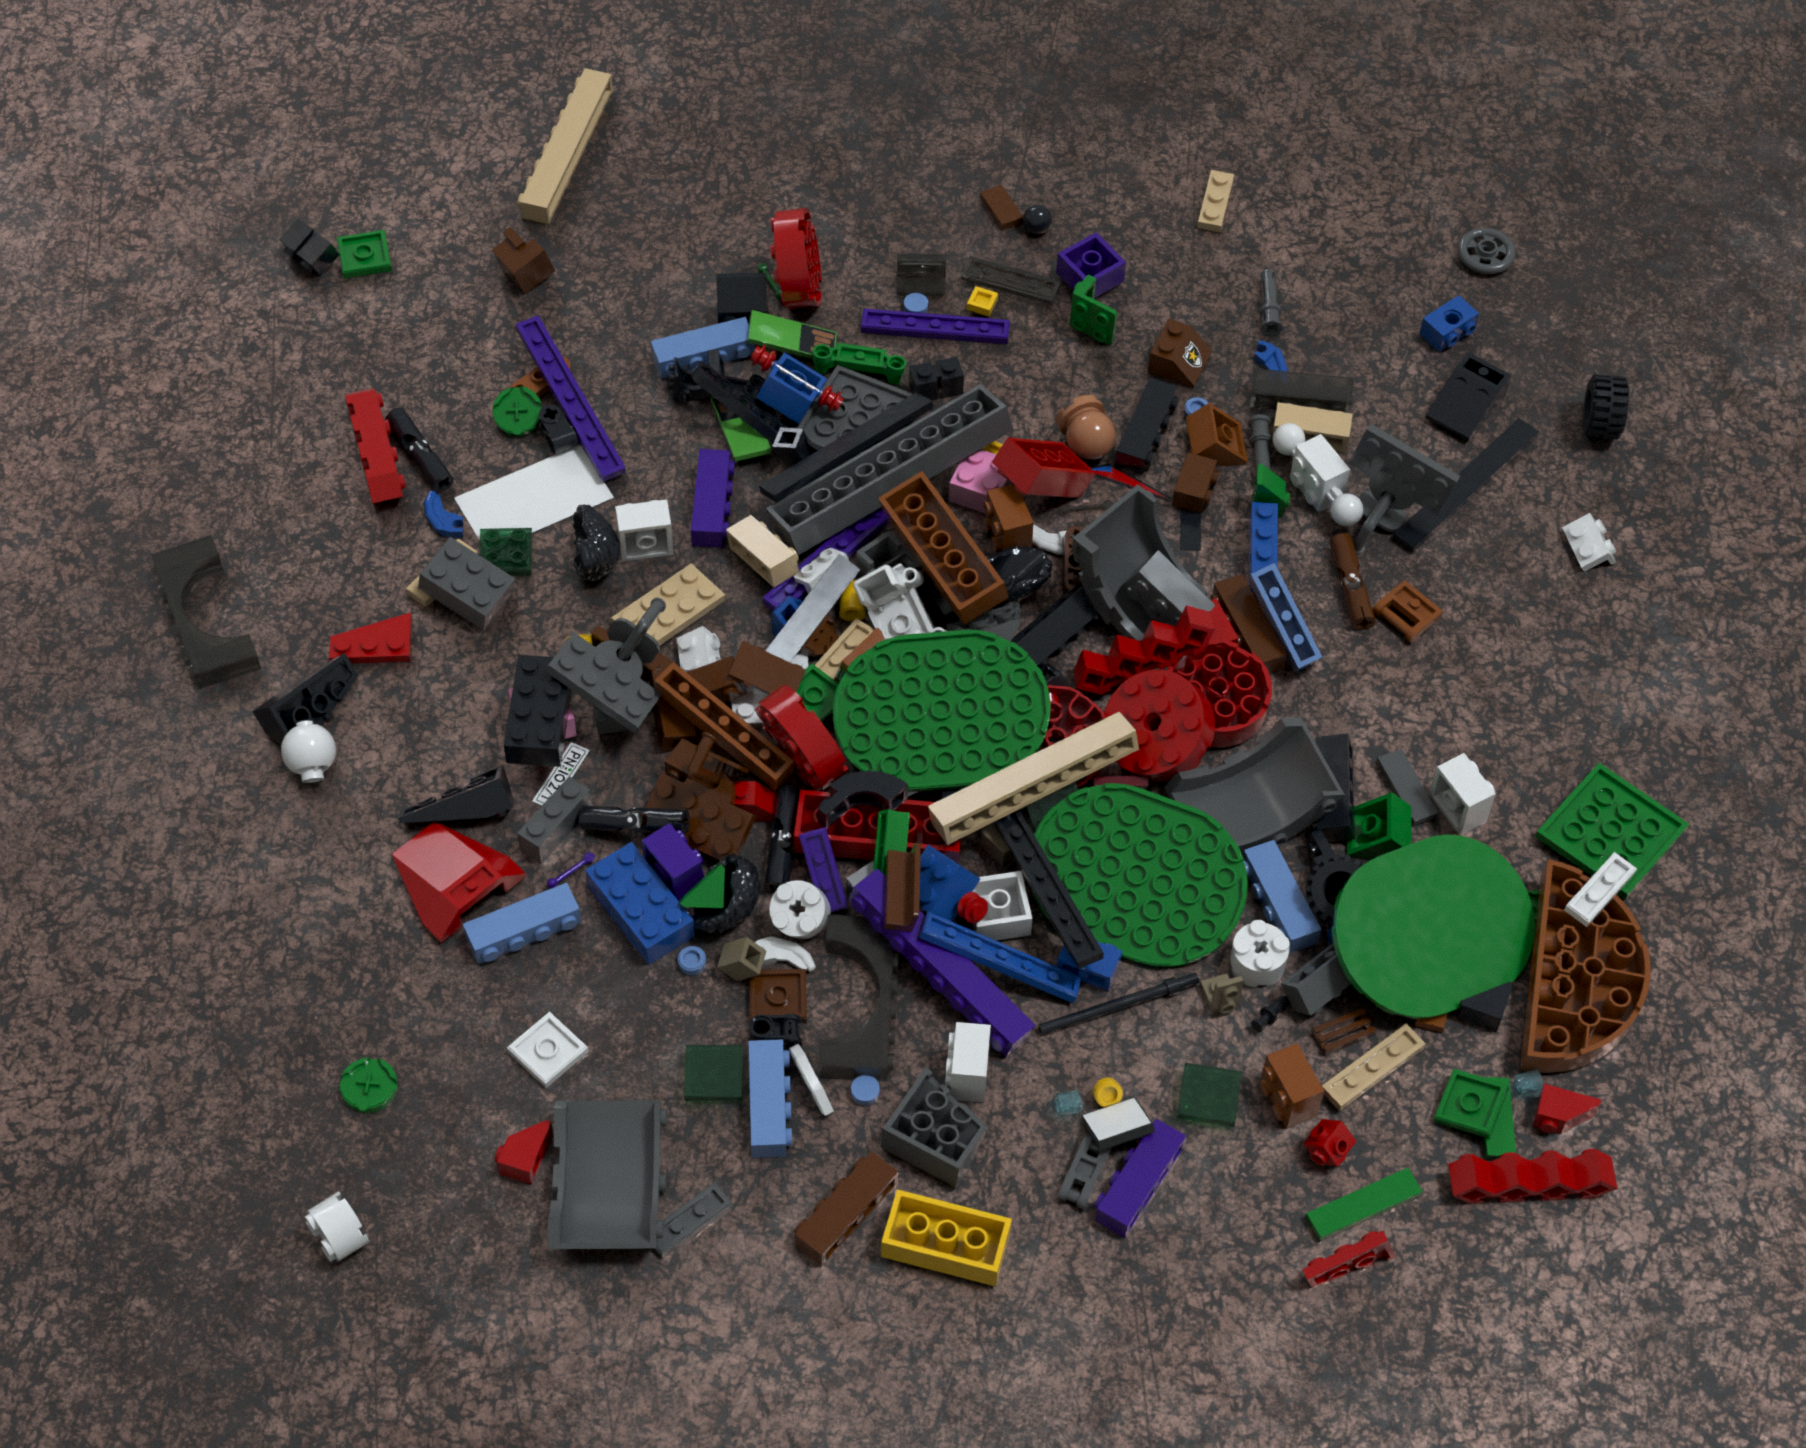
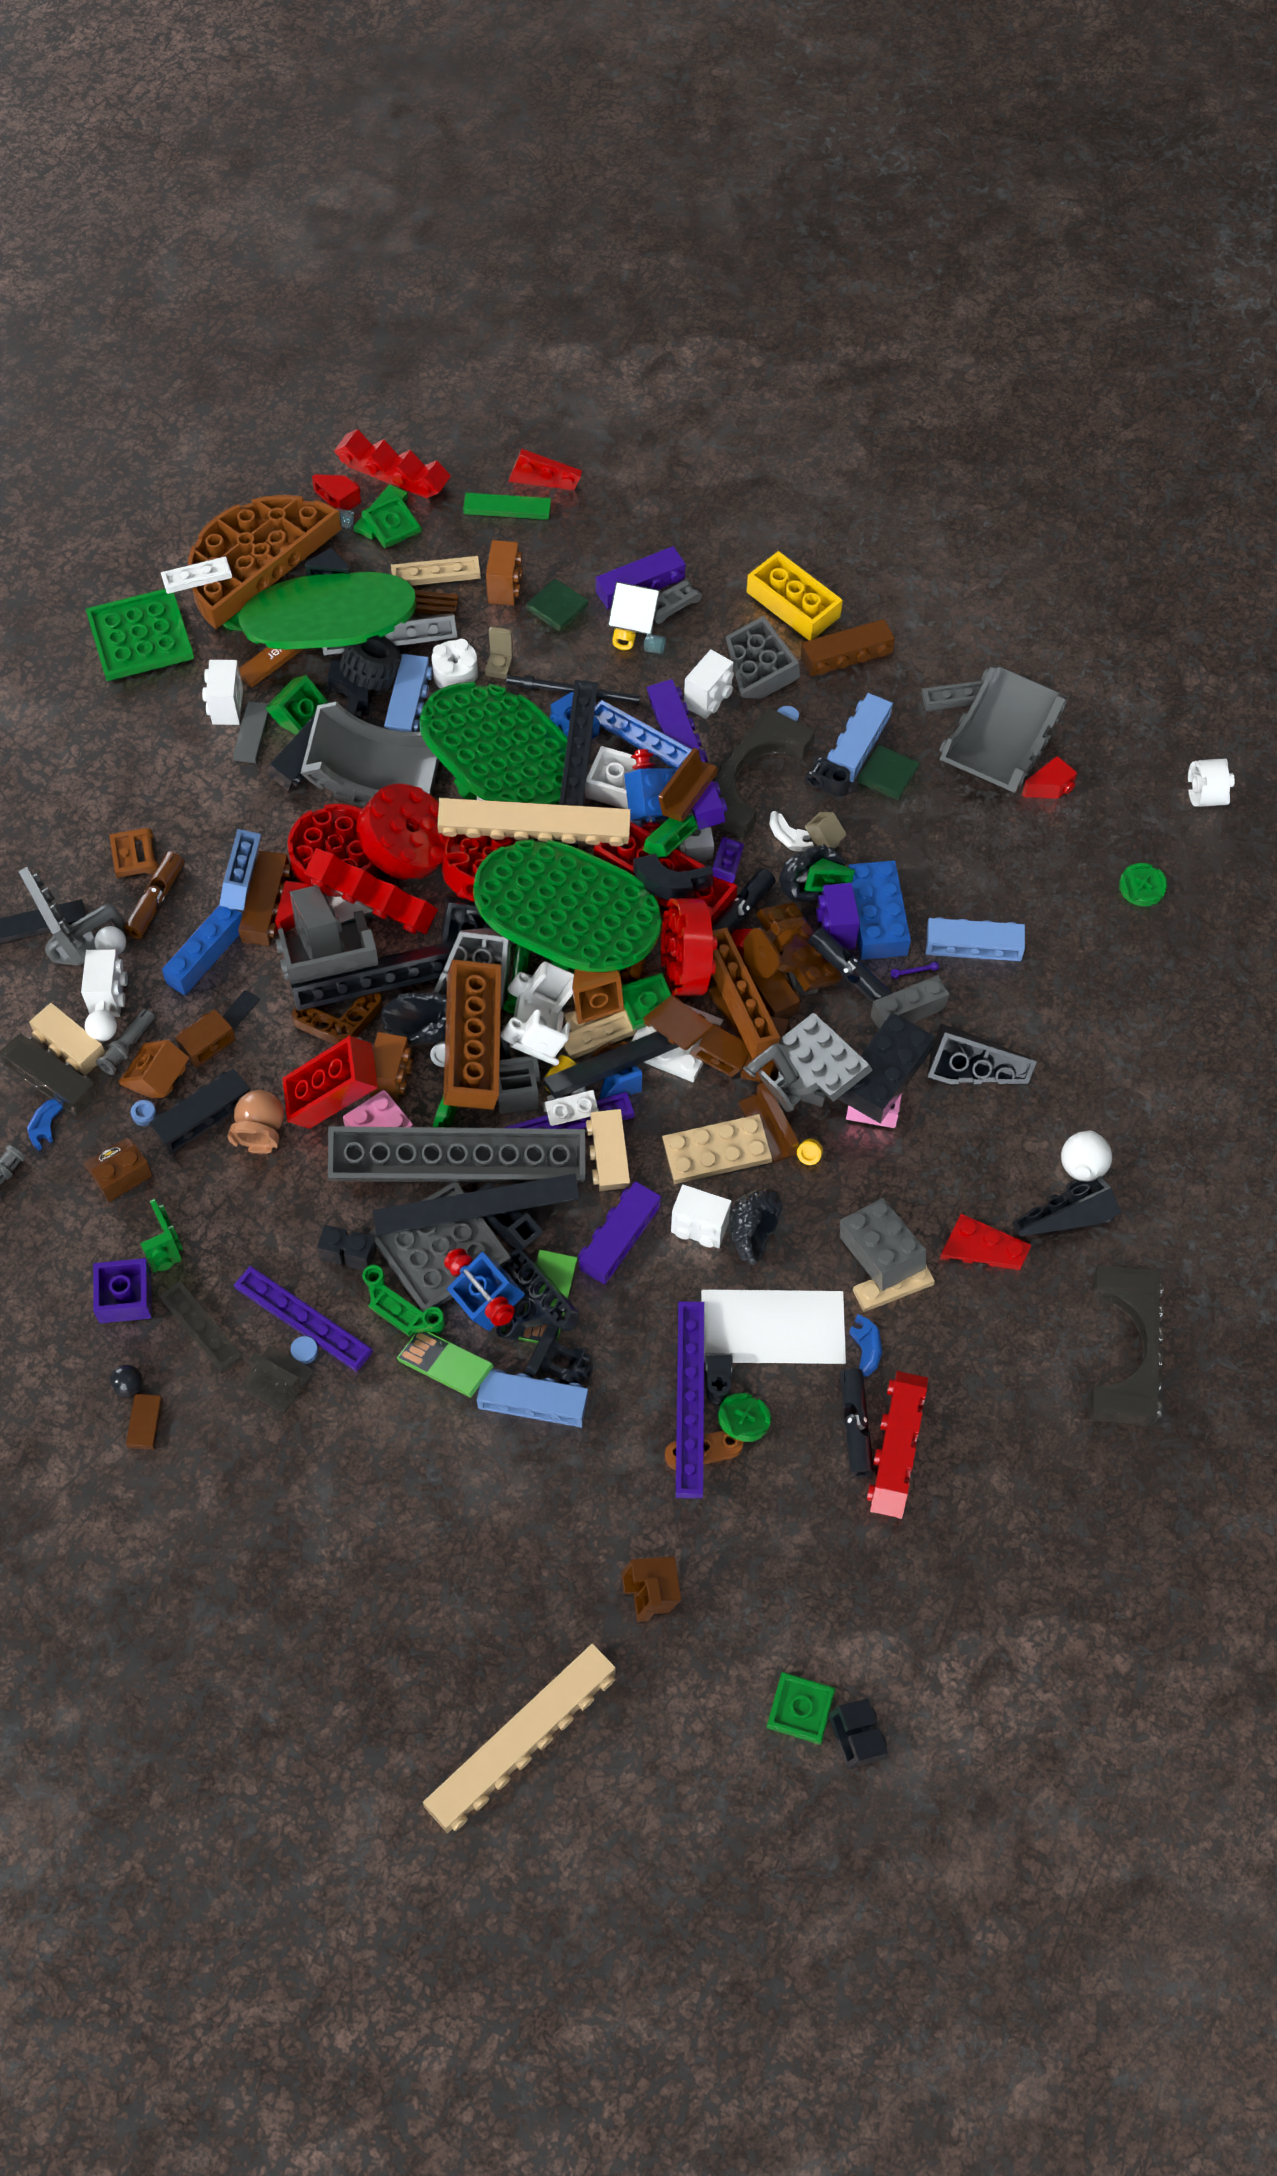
camera: 150 degrees left, 5 degrees up
red wedge [392,821,527,943] -> none
clear green tile [479,528,532,576] -> none
white tile [507,1011,589,1088] -> none
white bracket [677,626,721,672] -> none
medium blue tile [678,946,706,975] -> none
black slope [716,273,767,324] -> none
reddish brown tile [749,969,807,1024] -> none
green hinge [757,263,782,300] -> none
red brick [770,207,822,310] -> none
white brick [770,880,831,939] -> none
white tile [789,1044,834,1116] -> none
yellow plate [967,286,998,317] -> none
sticker [1090,463,1170,500] -> none
black piece [1251,995,1288,1032] -> none
green slope [1252,464,1290,518] -> none
red brick [1303,1119,1356,1167] -> none

